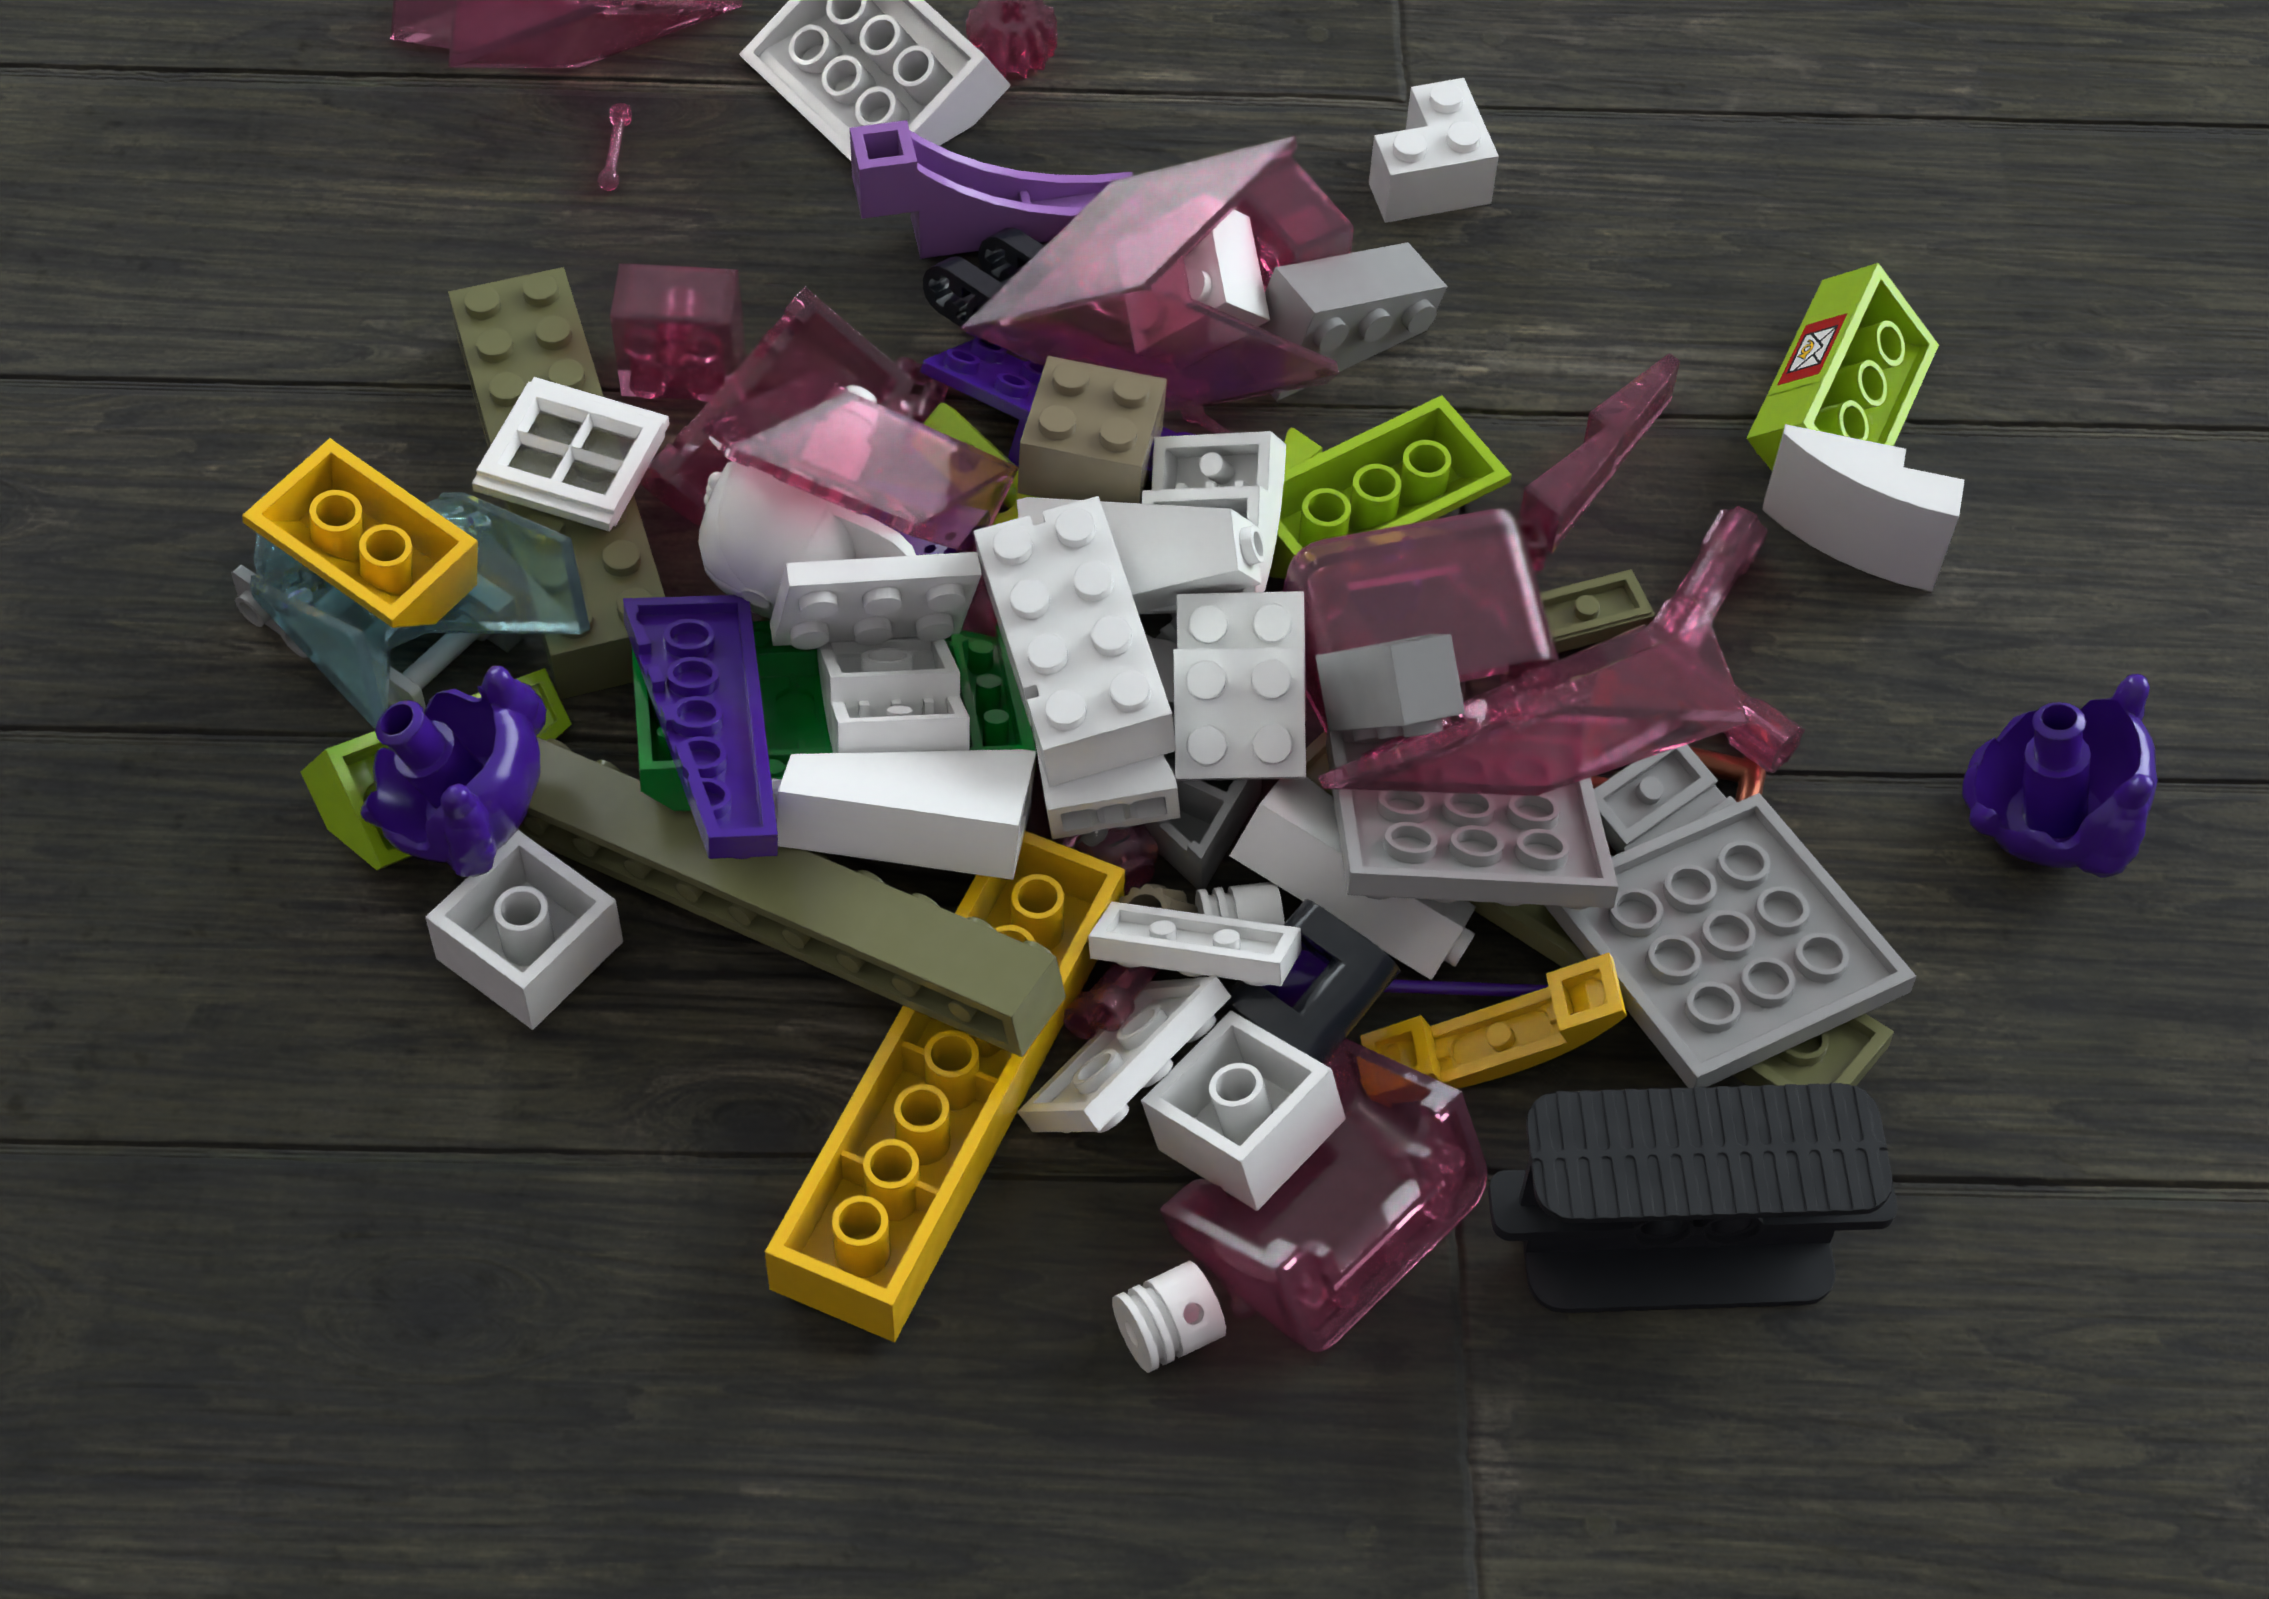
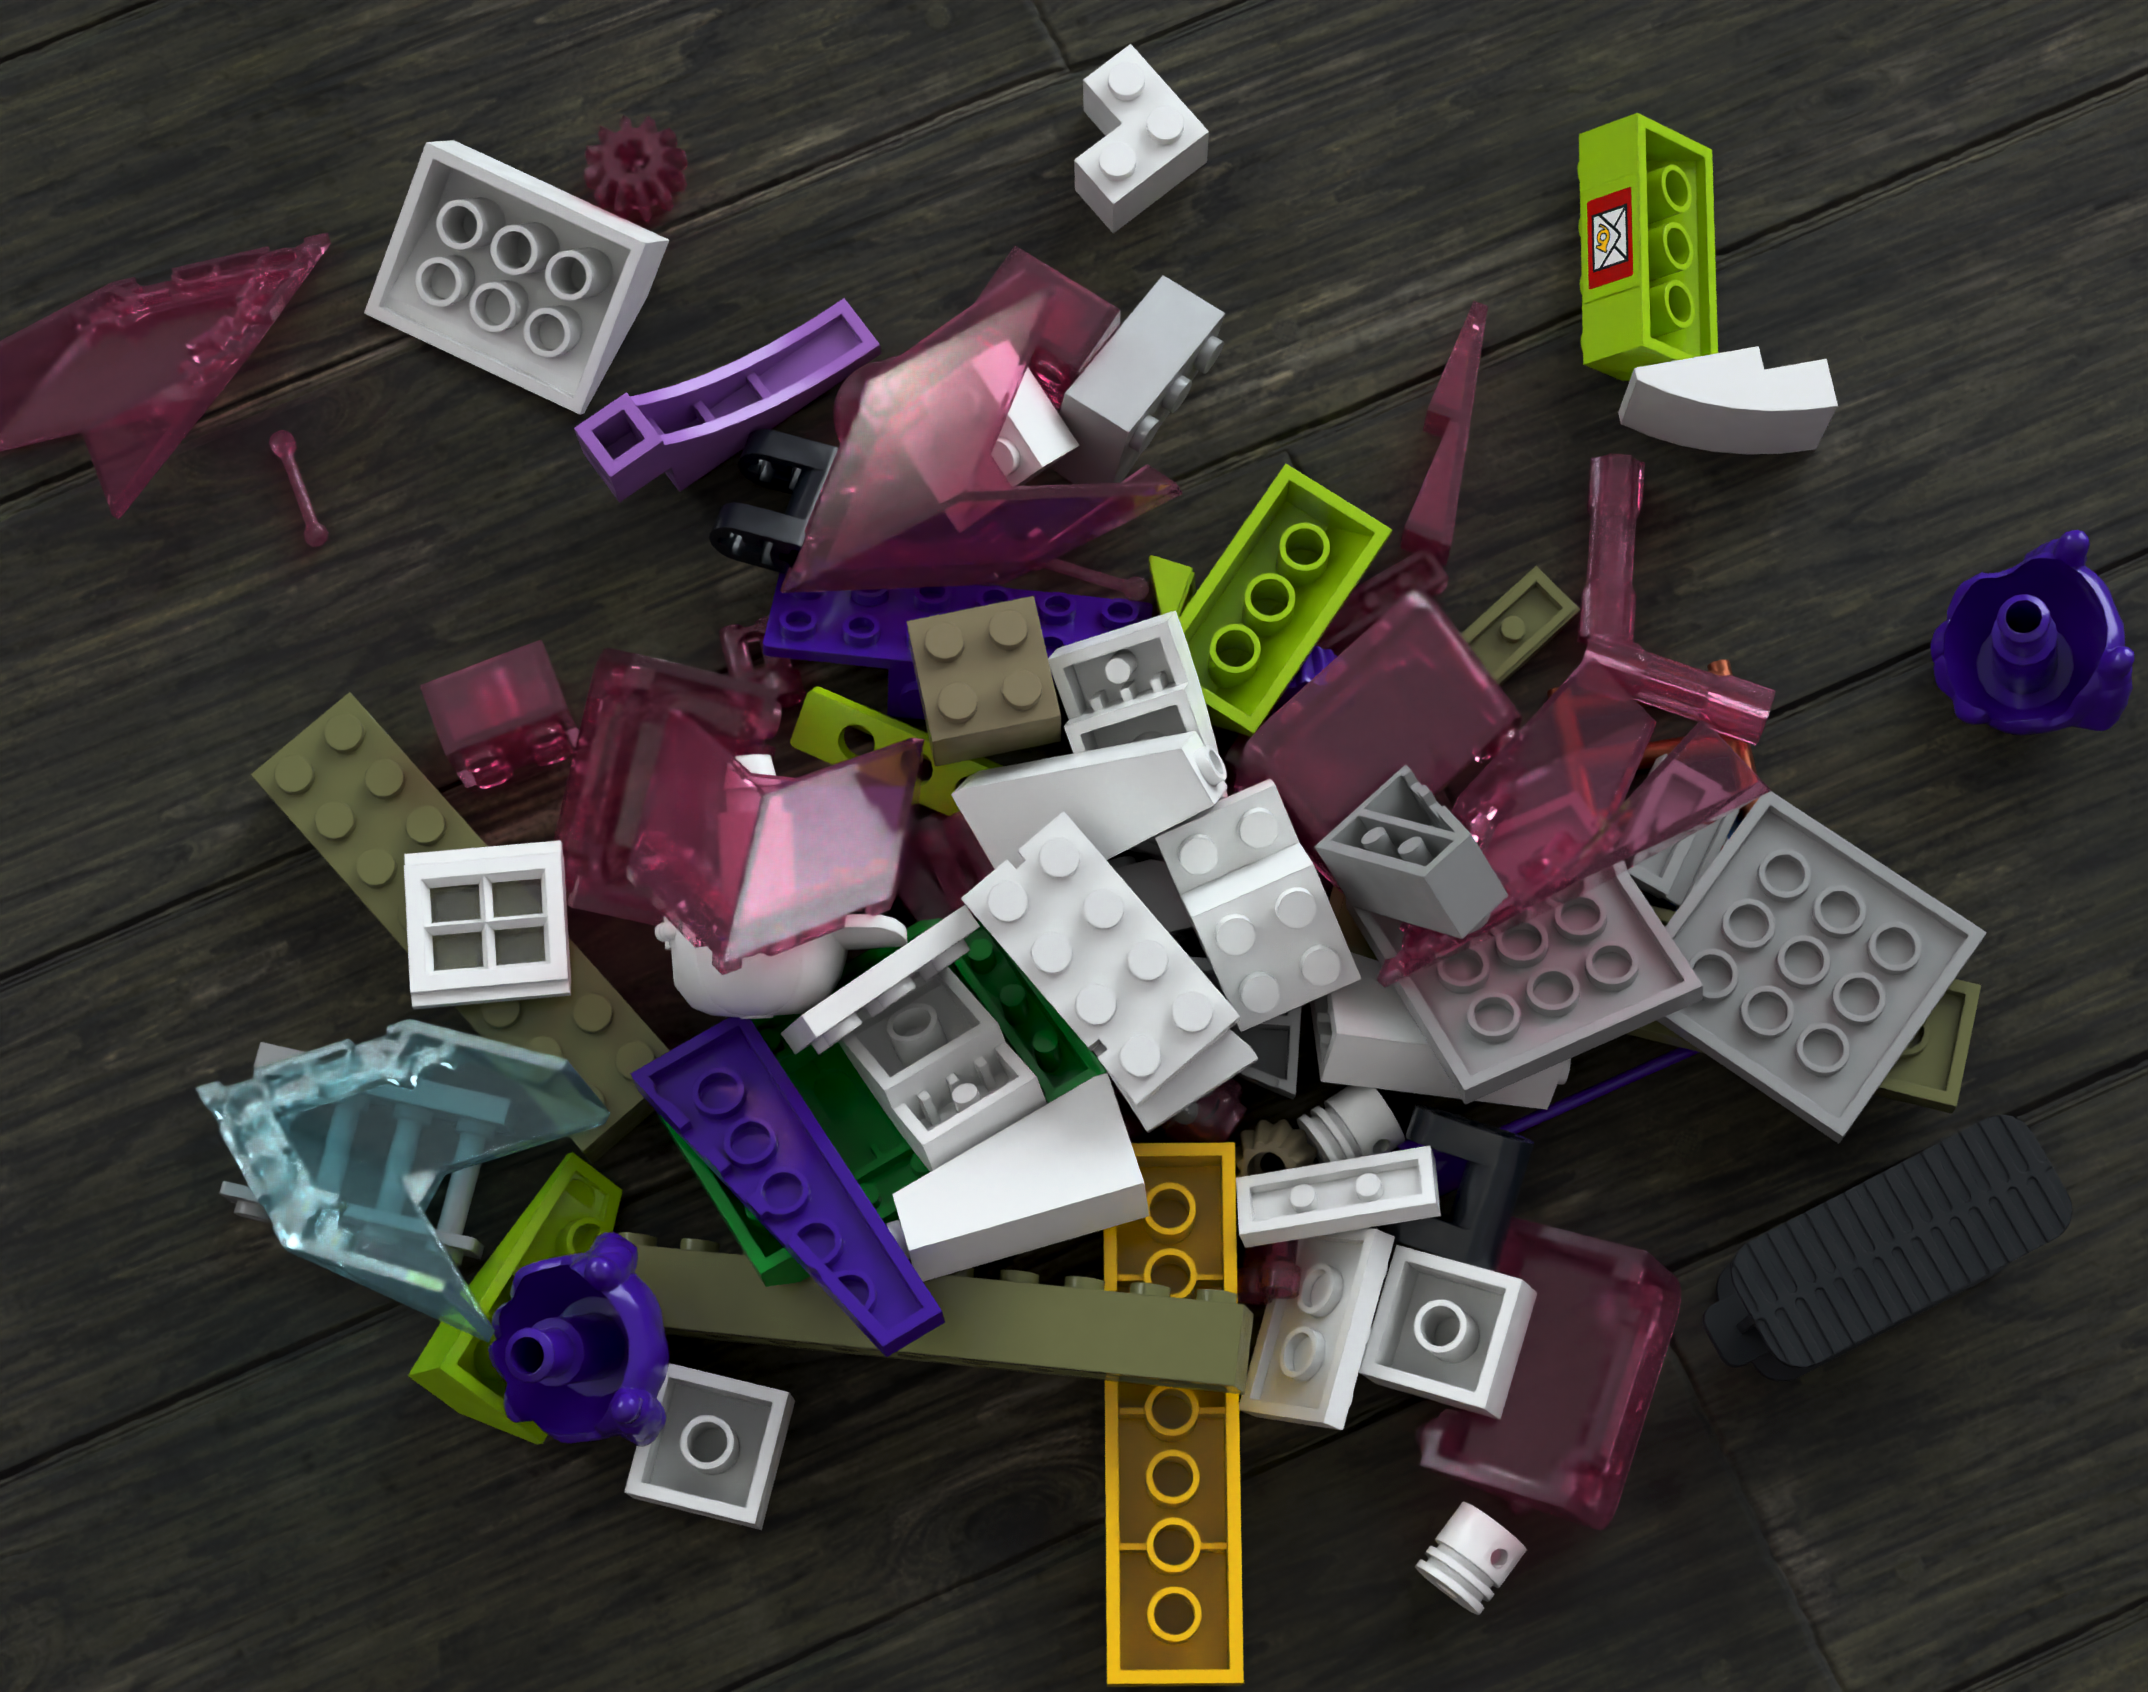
camera: 20 degrees left, 20 degrees up
yellow slope [242,438,478,628] -> none
yellow slope [1360,952,1627,1098] -> none

